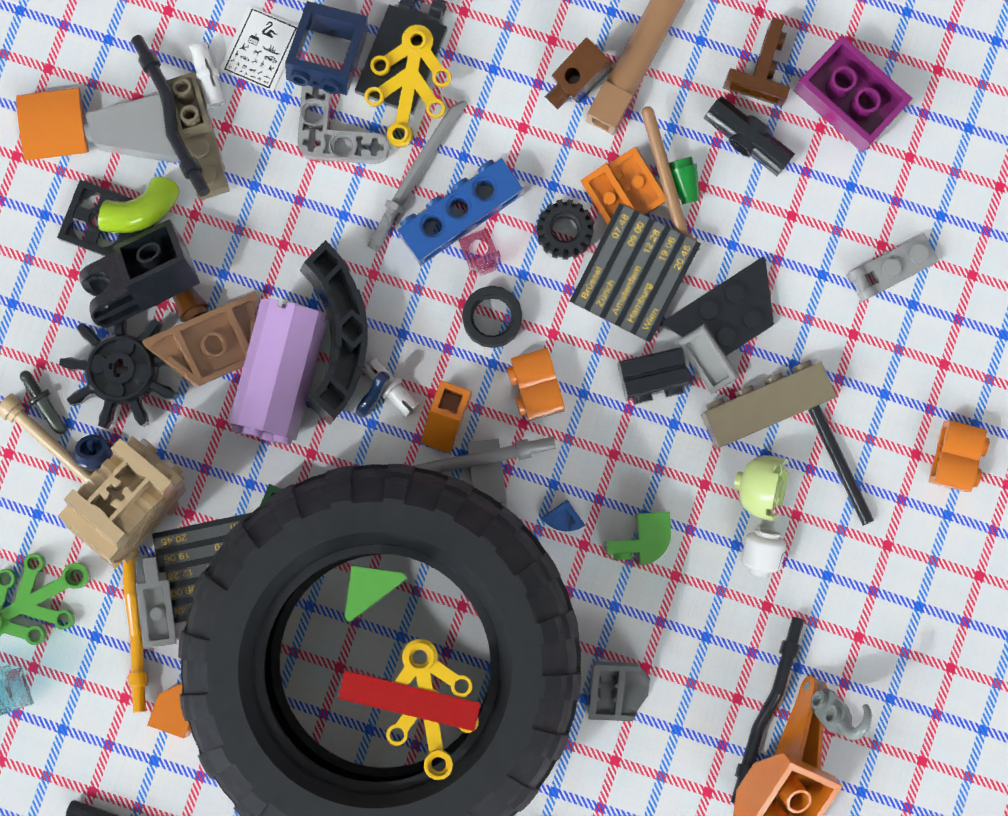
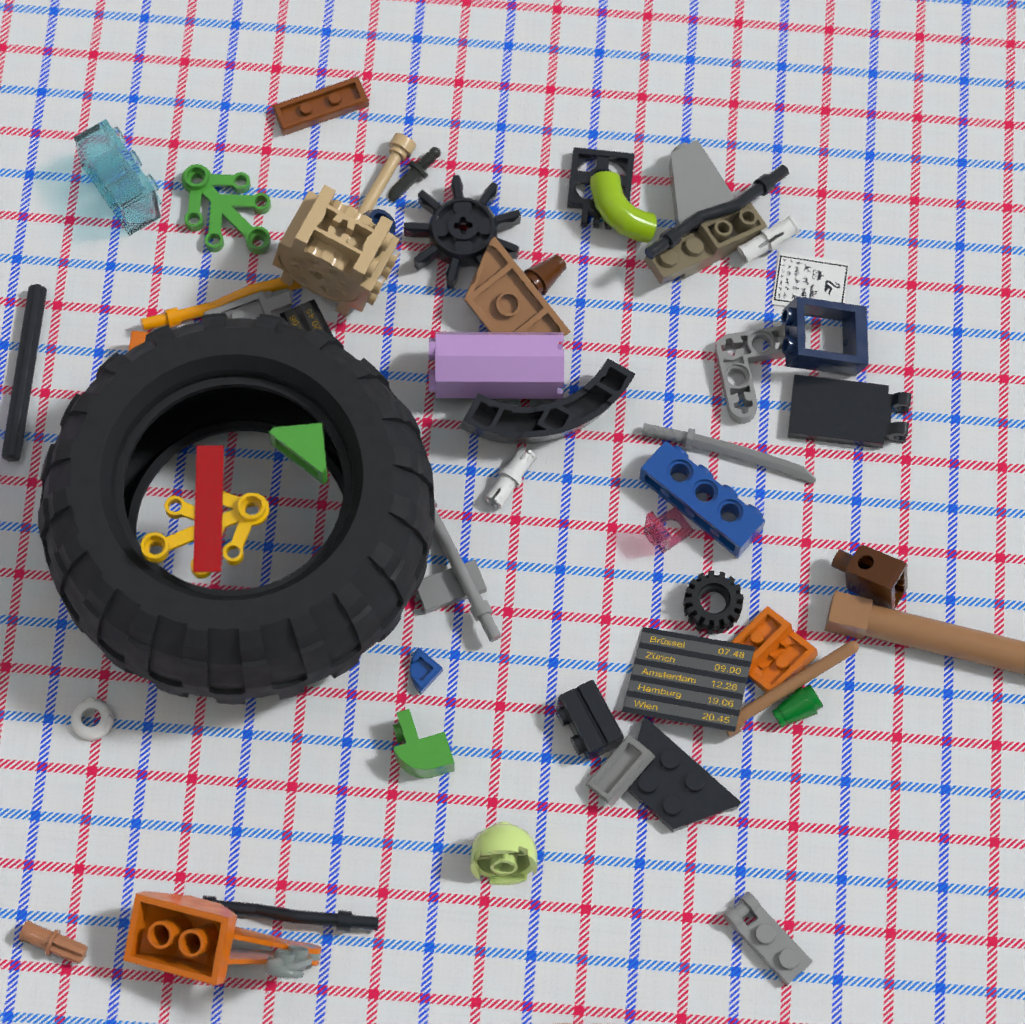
camera: 75 degrees right, 15 degrees down
orange slope [16,87,89,161] -> none
black brick [79,219,200,328] -> none
dark blue piece [355,371,390,418] -> none
yellow plant [364,25,452,148] -> none
orange slope [420,380,472,454] -> none
black tyre [462,286,522,348] -> none
orange brick [506,348,565,422] -> none
dark grey slope [588,661,650,721] -> none
dark tan brick [701,360,837,449] -> none
black piece [704,96,795,176] -> none
reddish brown bracket [723,17,790,107] -> none
white head [741,528,787,577] -> none
magenta brick [793,35,913,153] -> none
black bar [808,405,874,526] -> none

